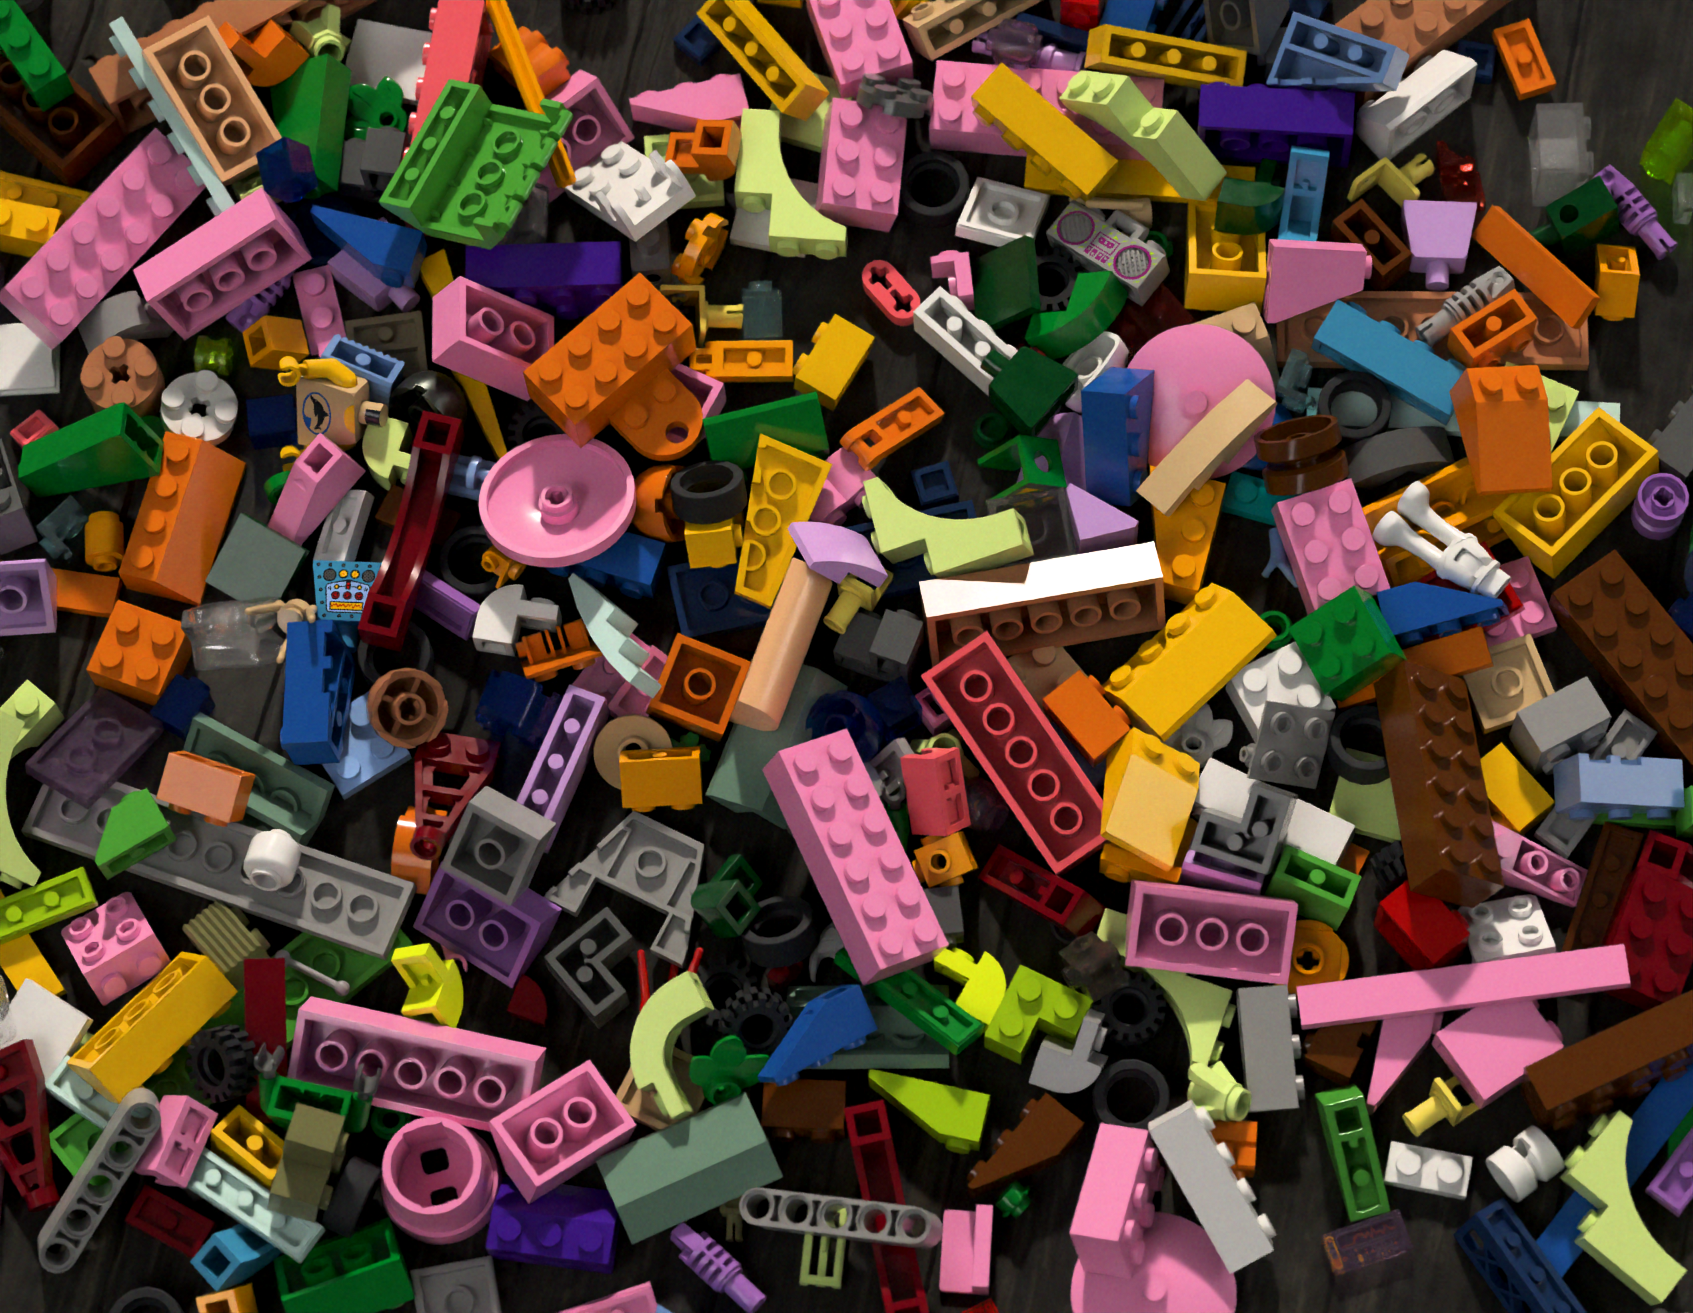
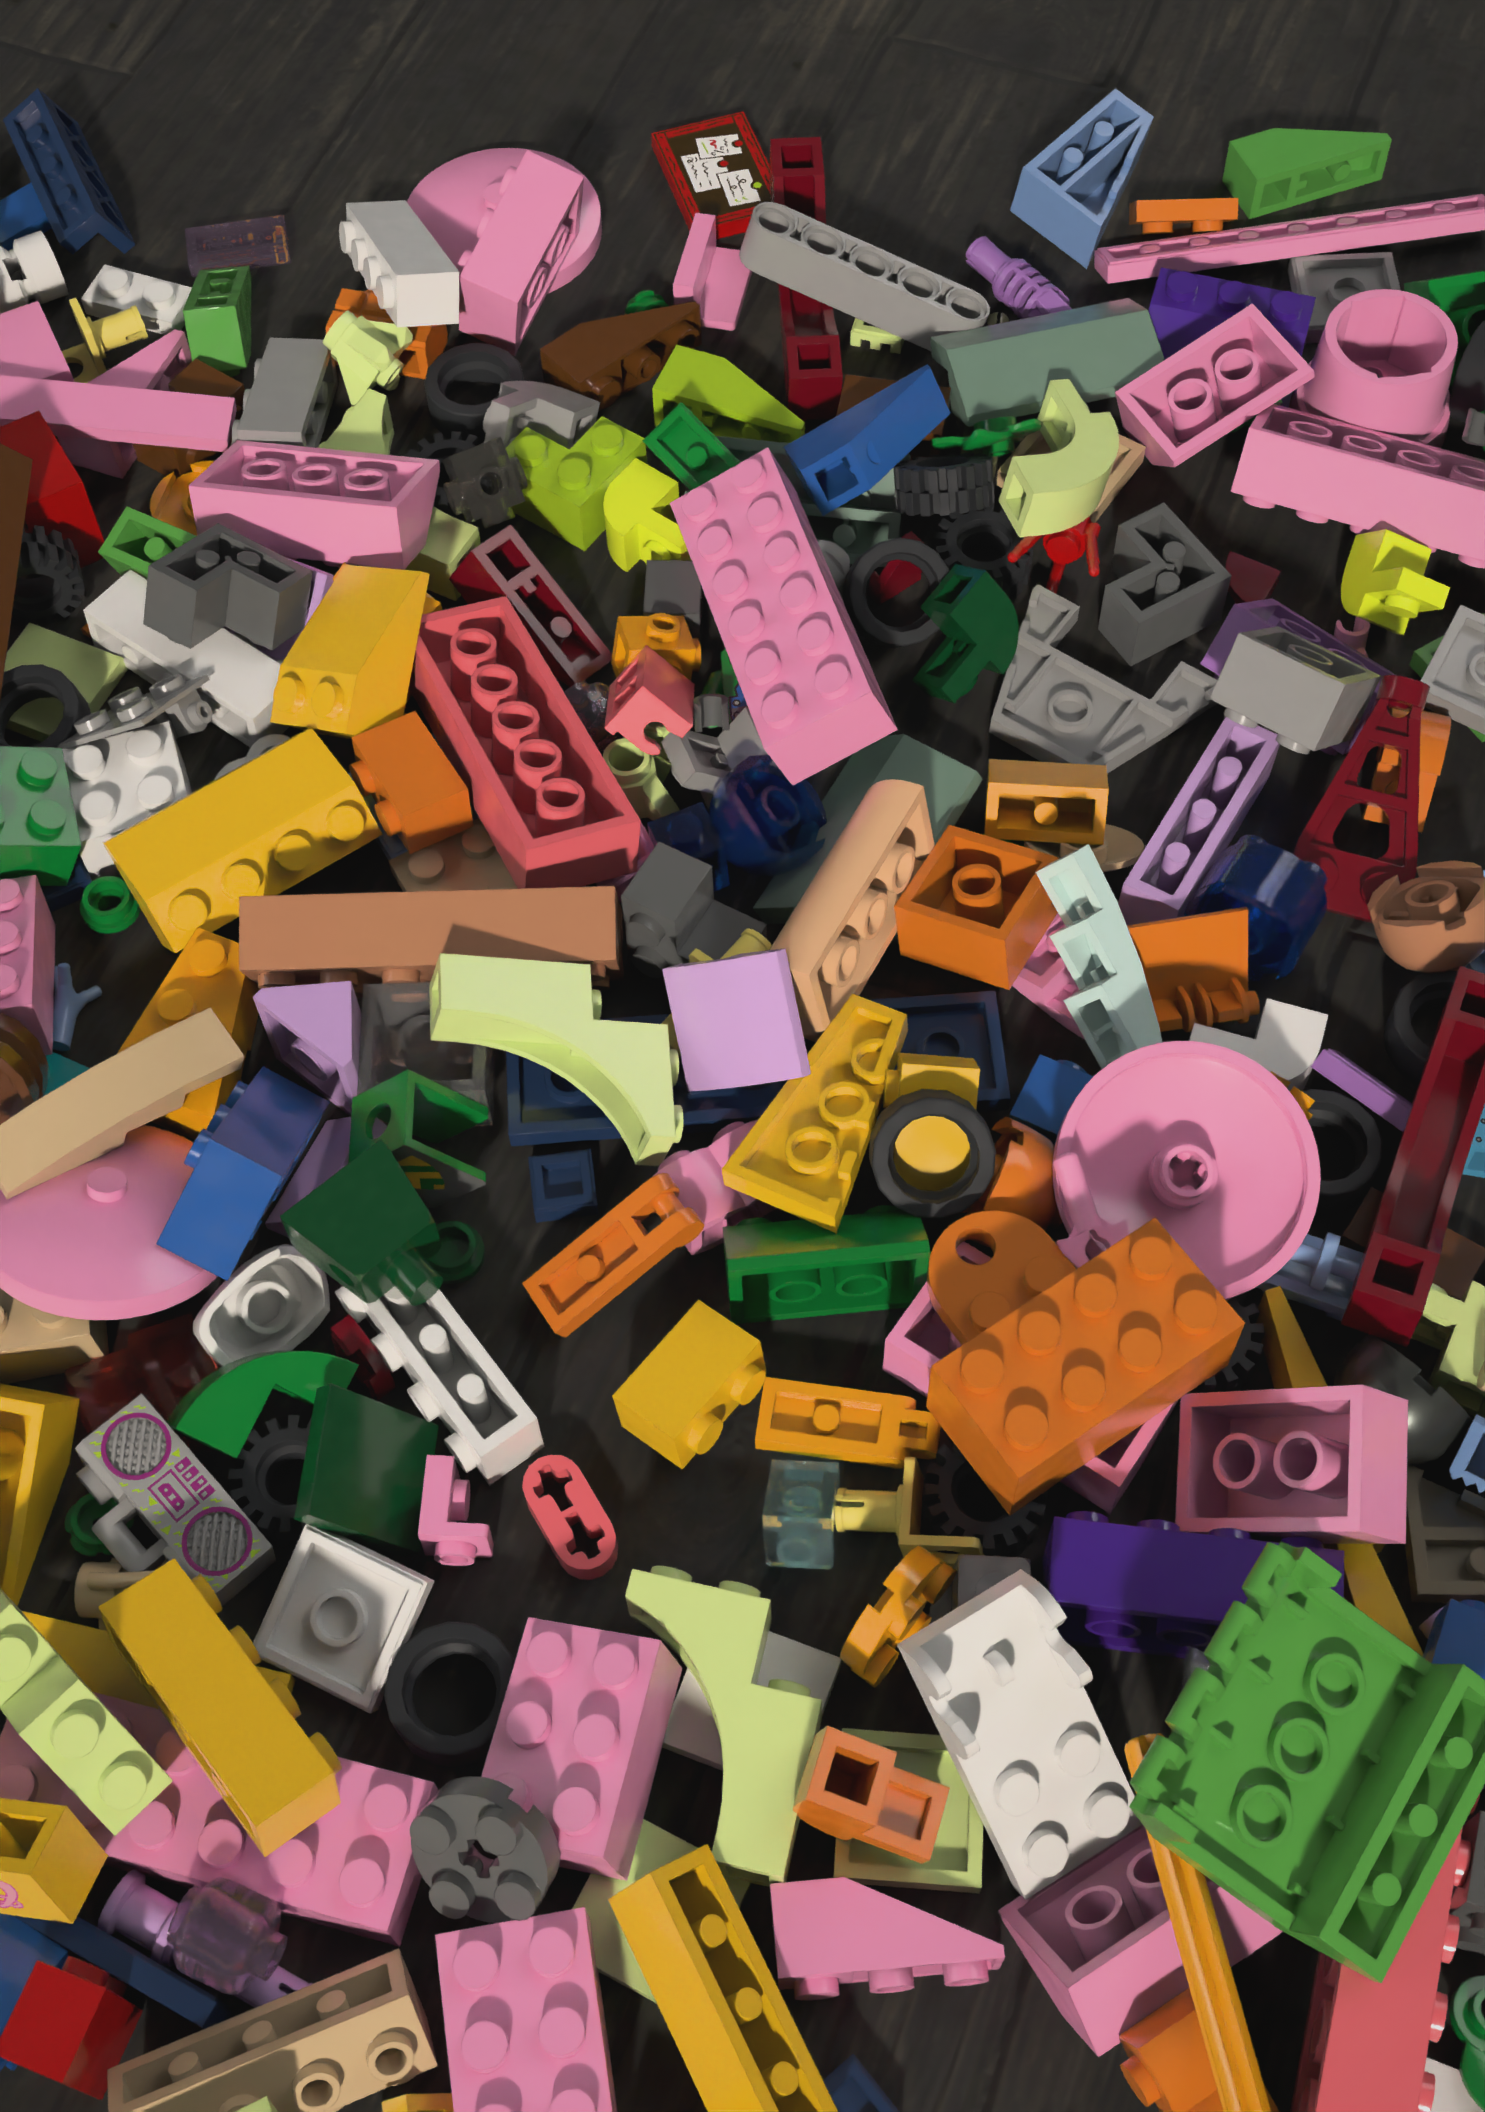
camera: 175 degrees left, 10 degrees down
none -> bright pink bar [1053,1152,1129,1269]

